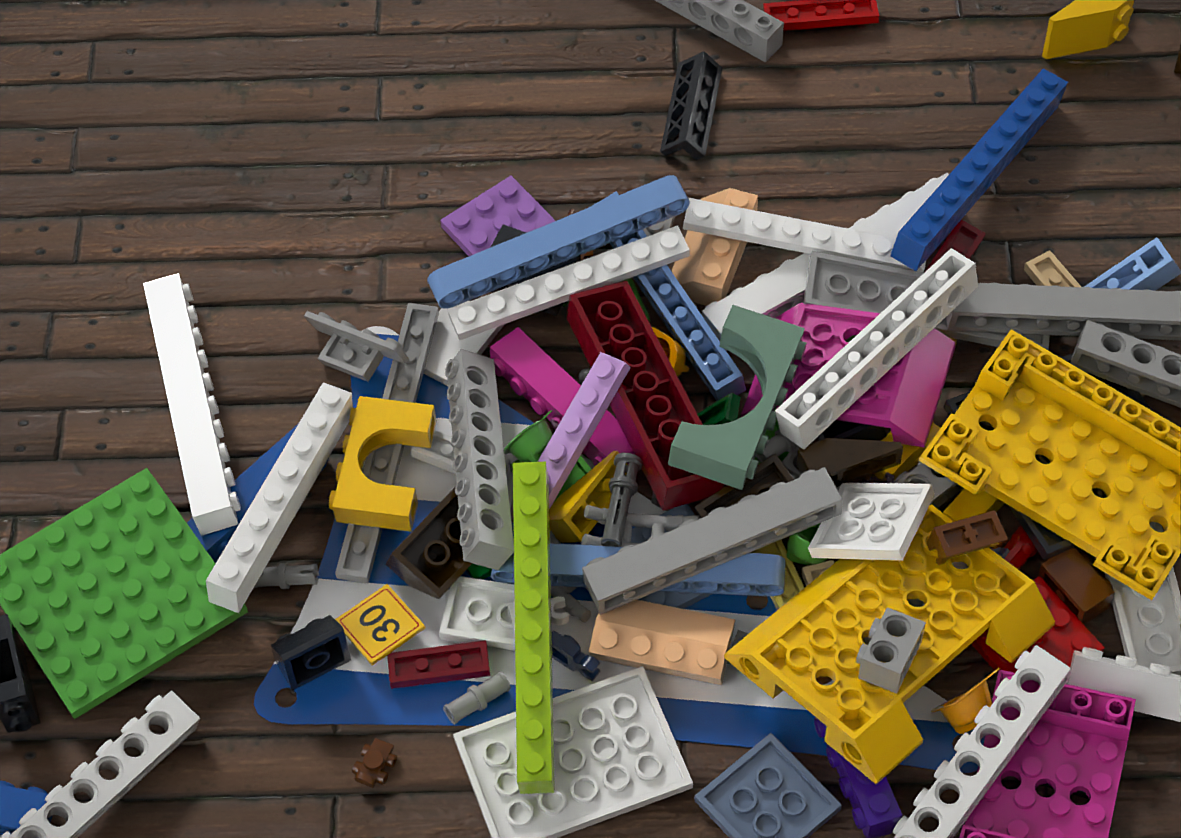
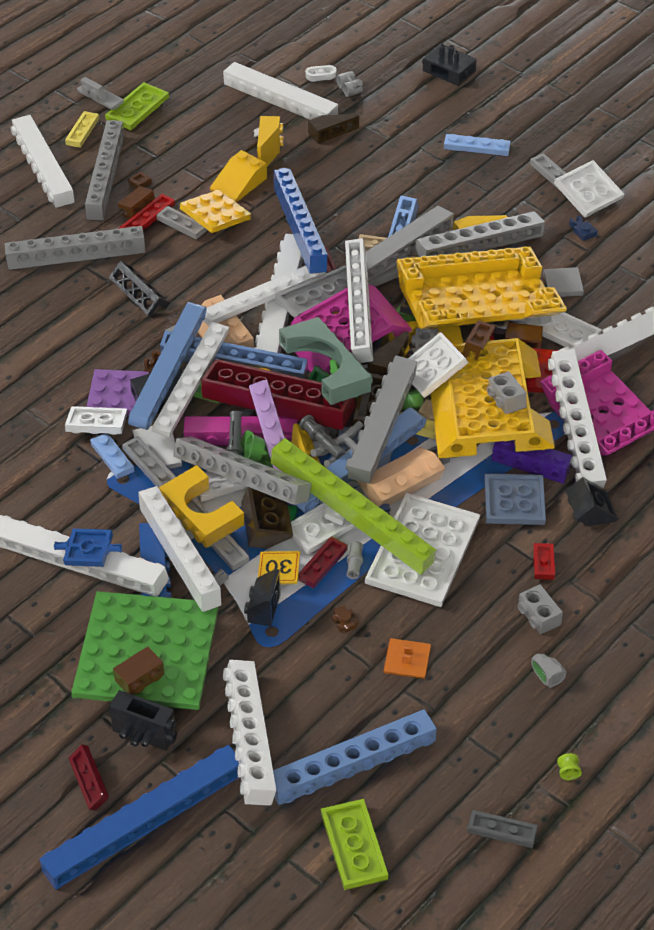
camera: 50 degrees left, 10 degrees down
light grey bracket [304,311,409,382] -> none
light orange piece [931,668,1000,734] -> none
none -> blue plate [54,528,122,567]
none -> white plate [65,406,127,435]
none -> light blue plate [90,433,134,479]
none -> reddish brown brick [113,646,165,695]
none -> light grey plate [157,206,207,239]
none -> yellow plate [180,190,251,233]
none -> yellow slope [210,150,267,202]
none -> dark grey pin [226,411,243,456]

